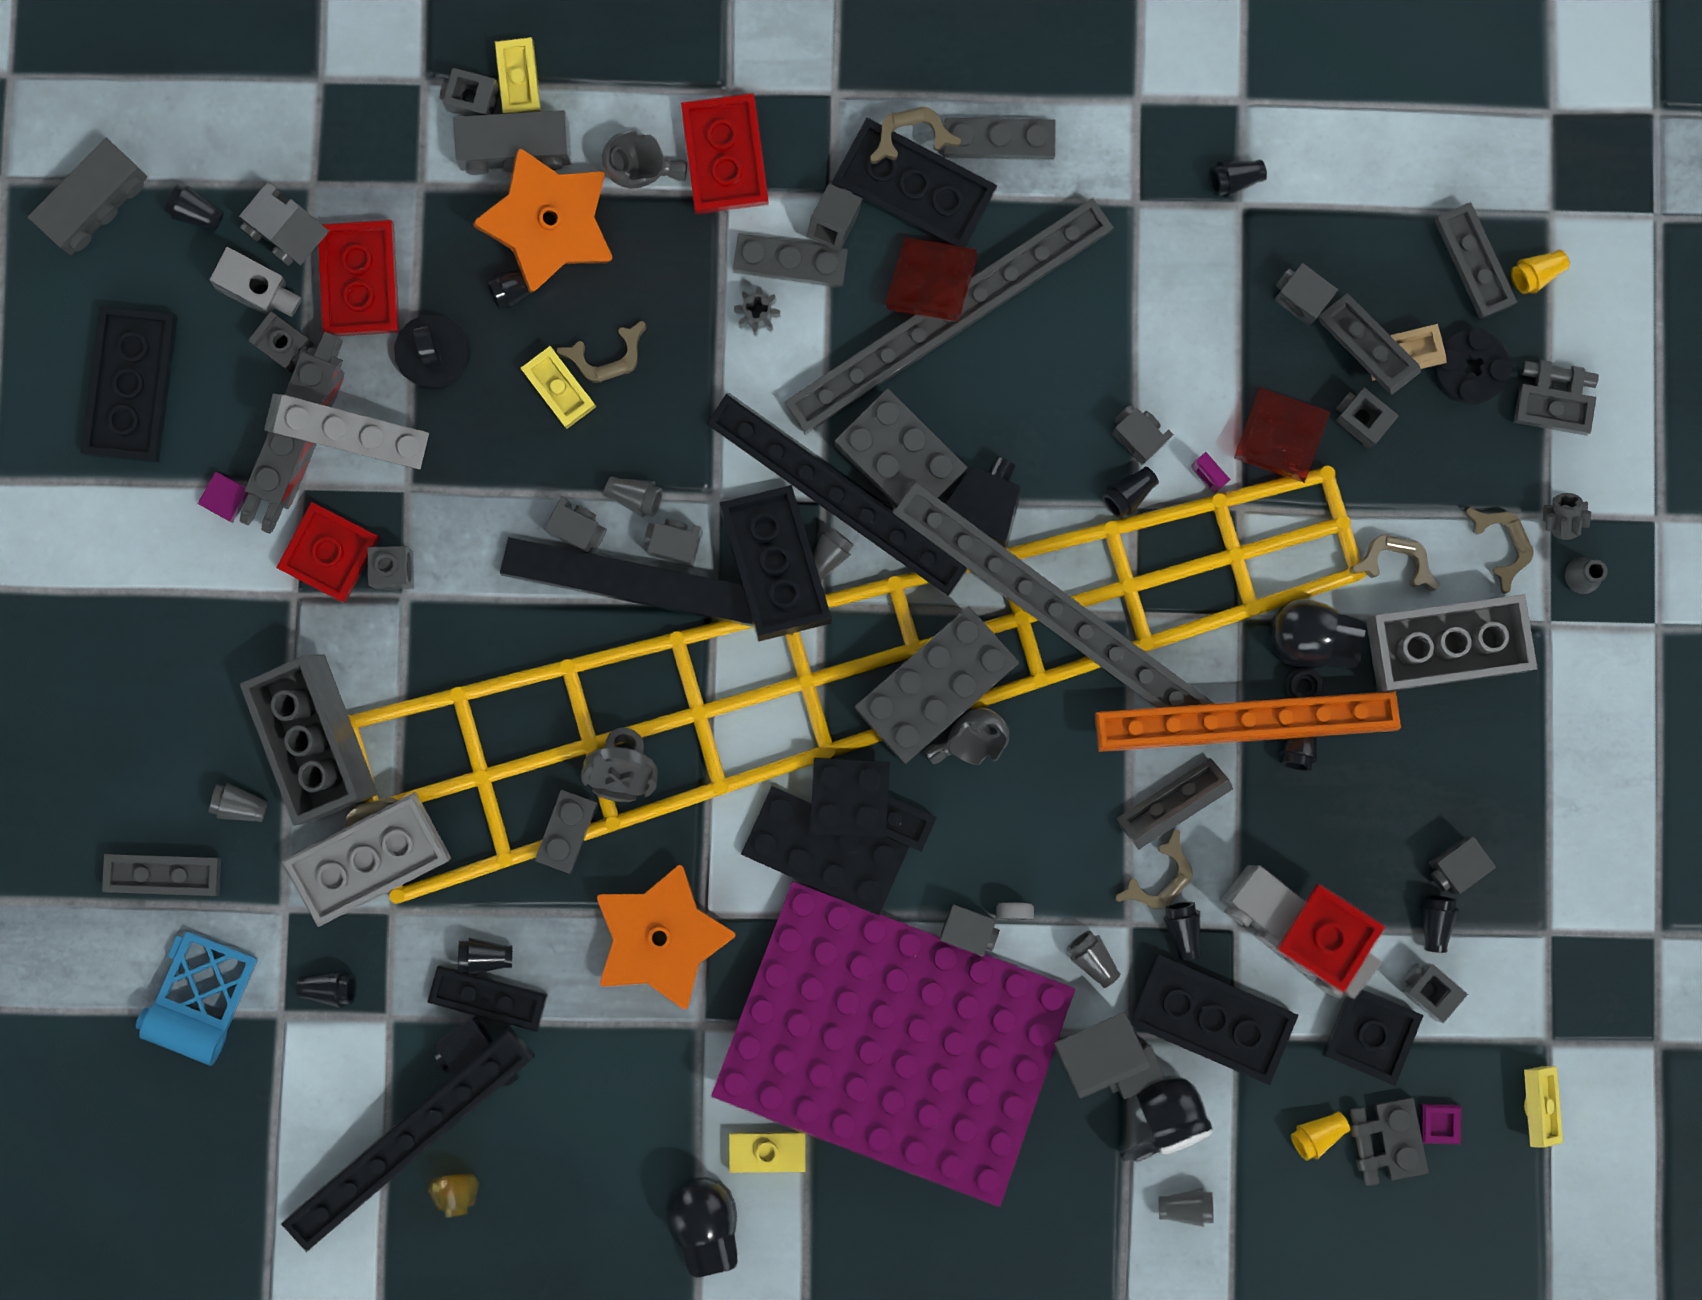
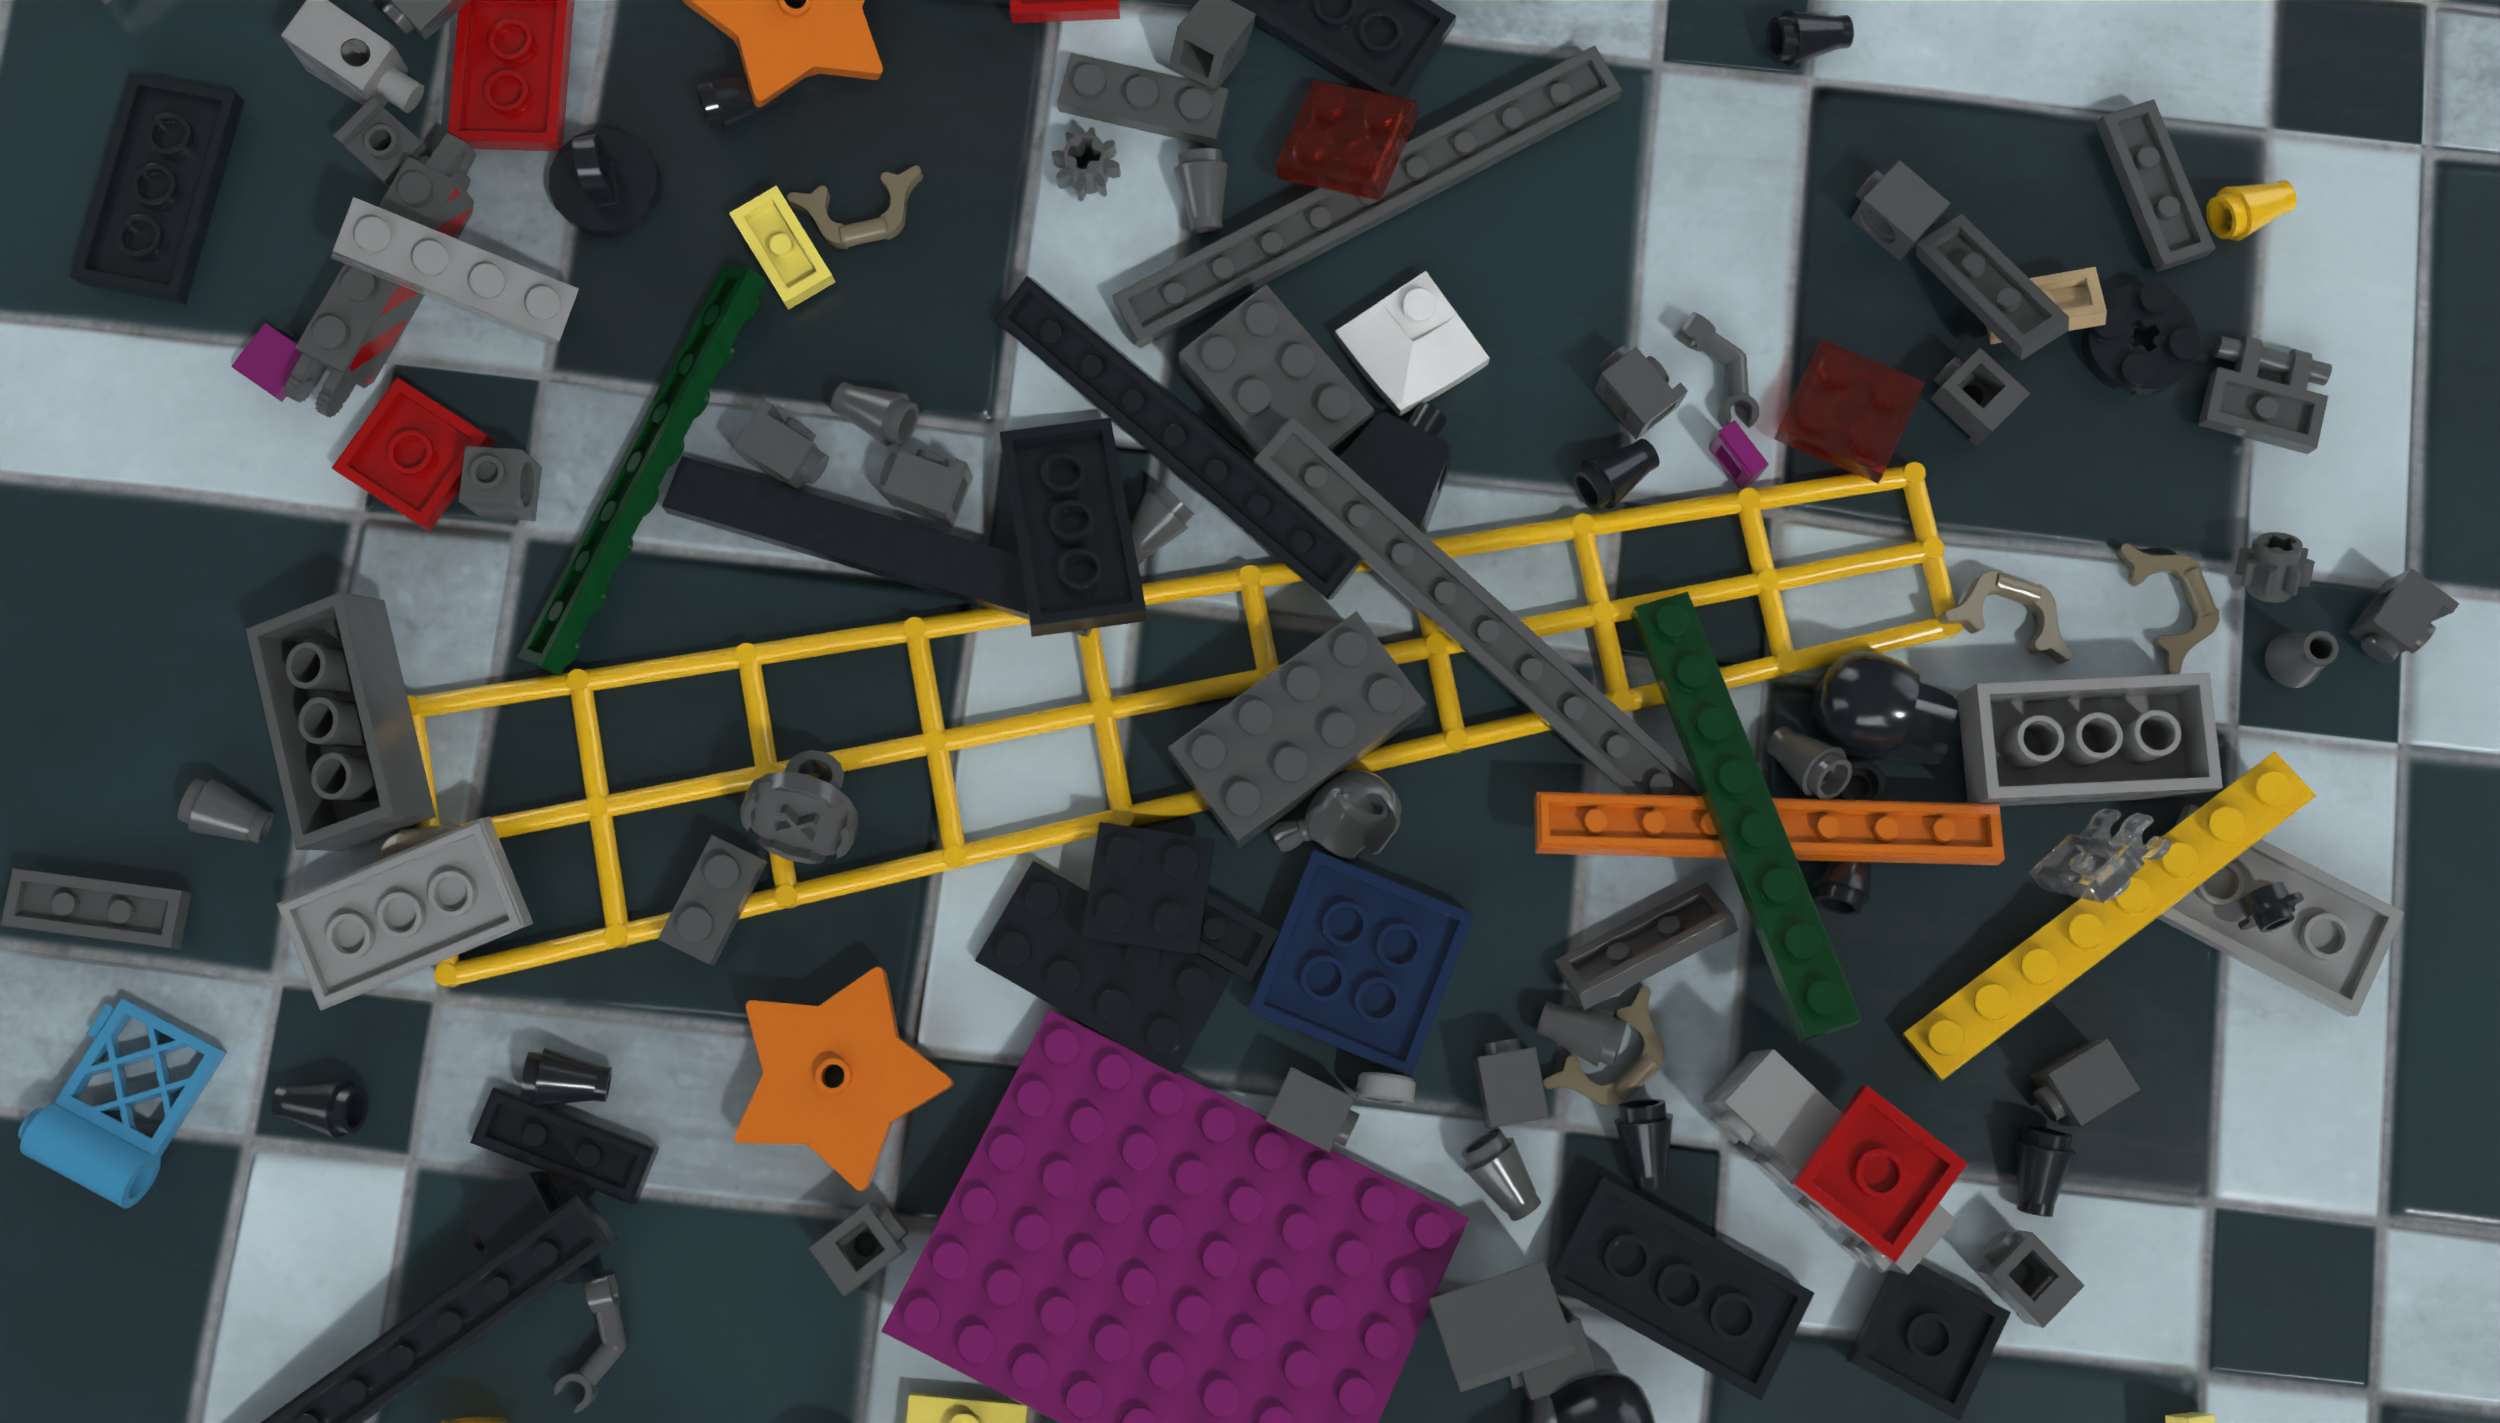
camera: 10 degrees right, 5 degrees down
none -> dark green plate [518,266,766,676]
none -> dark grey arm [554,1273,627,1413]
none -> dark grey brick [809,1202,909,1297]
none -> dark grey cone [1174,148,1228,233]
none -> dark blue plate [1248,849,1475,1078]
none -> white plate [1335,271,1490,416]
none -> dark grey brick [1473,1038,1549,1128]
none -> dark grey cone [1536,1001,1627,1067]
none -> dark green plate [1631,592,1862,1042]
none -> dark grey arm [1675,312,1759,428]
none -> dark grey cone [1767,726,1852,799]
none -> yellow plate [1902,751,2317,1082]
none -> clear plate [2029,808,2172,903]
none -> light grey plate [2157,804,2405,1017]
none -> black plate [2238,882,2304,933]
none -> dark grey brick [2348,569,2459,664]

